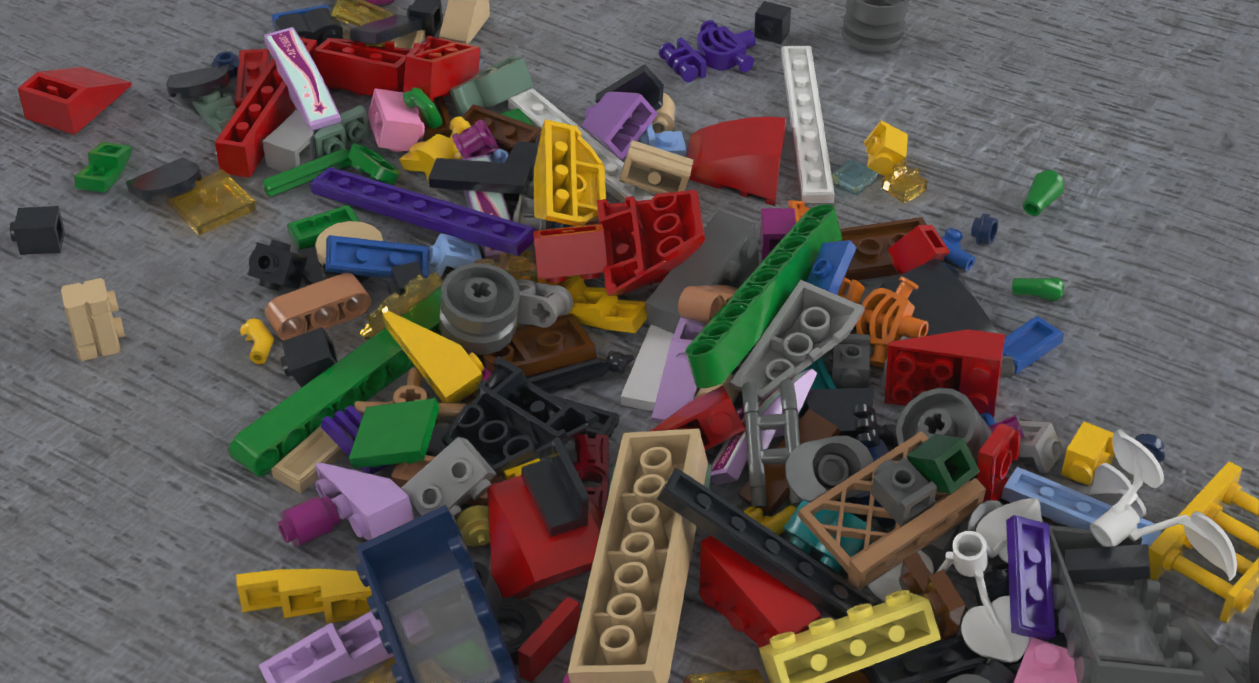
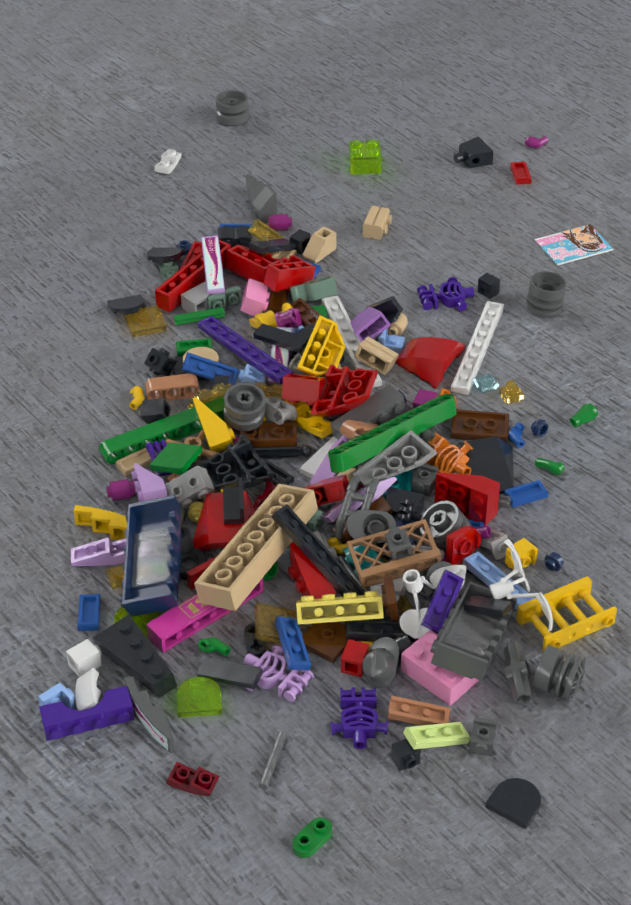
camera: 20 degrees right, 0 degrees up
black brick [10,206,65,255] -> none
red slope [17,67,132,135] -> none
tan brick [61,278,125,361] -> none
green slope [74,142,132,193] -> none
green plate [347,143,401,185] -> none
green arm [403,88,443,129] -> none
blue plate [806,240,856,295] -> none
yellow brick [864,120,908,178] -> none
red brick [887,224,950,274] -> none
dark green brick [906,434,980,494] -> none

